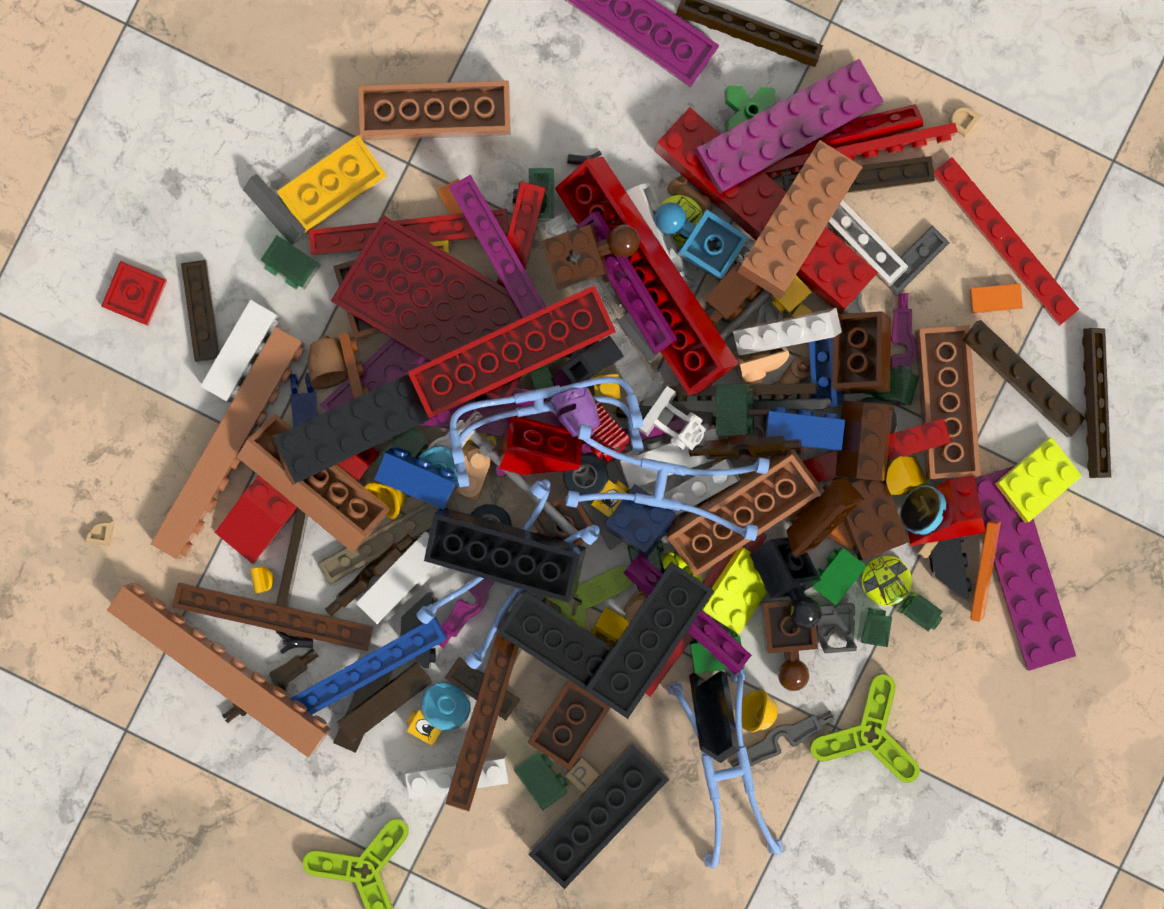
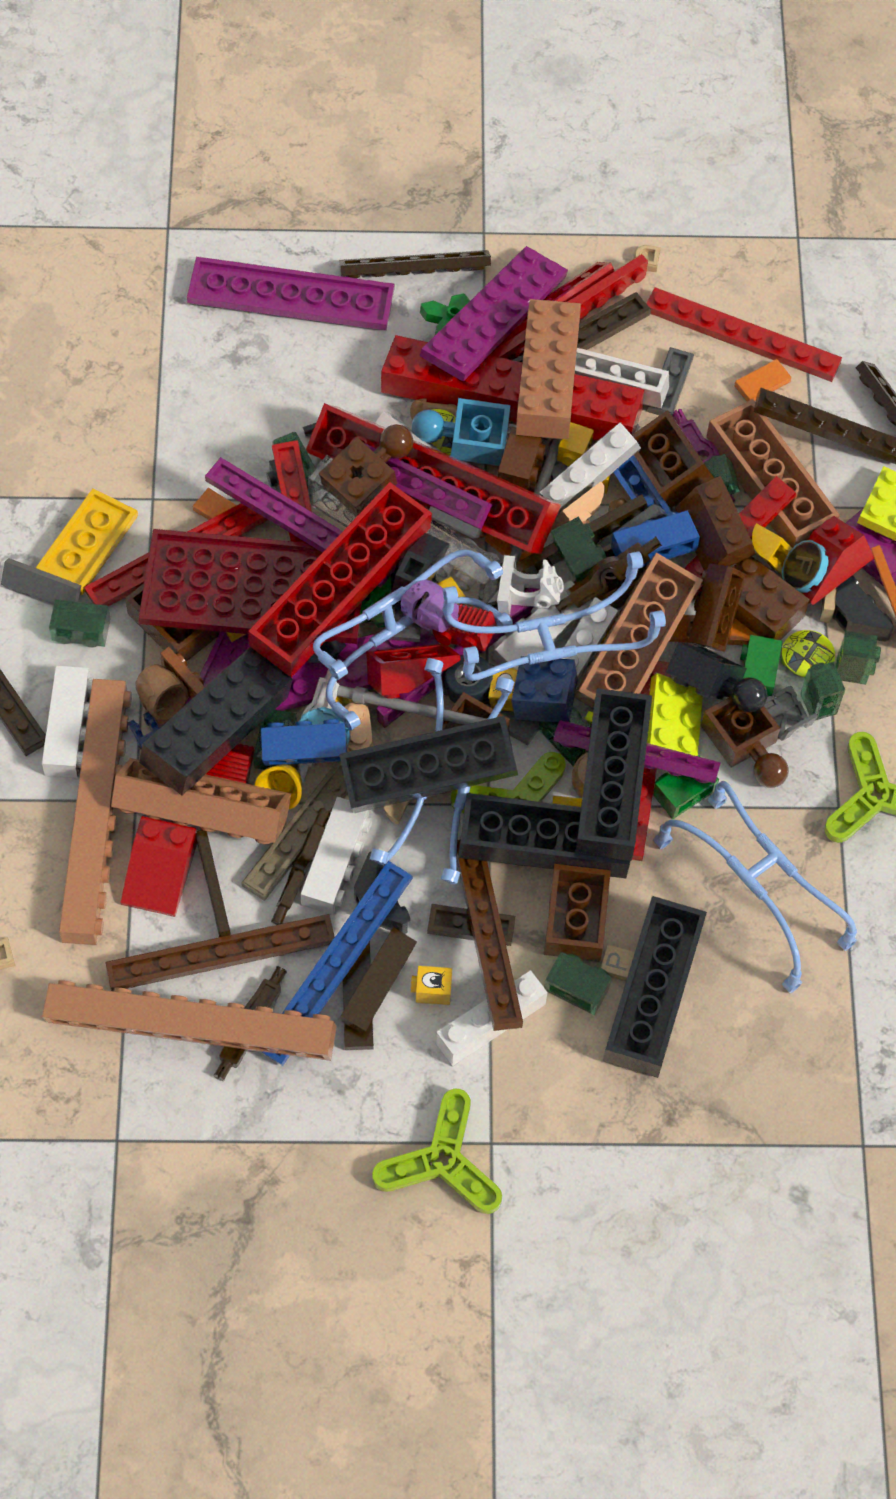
camera: 25 degrees left, 25 degrees down
yellow plate [250,567,274,594] -> none
black bar [276,631,314,654] -> none
nougat brick [358,81,511,140] -> none
medium azure tile [420,682,471,731] -> none
magenta piece [438,578,495,649] -> none
black panel [689,670,740,763] -> none
dark grey piece [730,710,835,767] -> none
yellow helmet [741,689,778,732] -> none

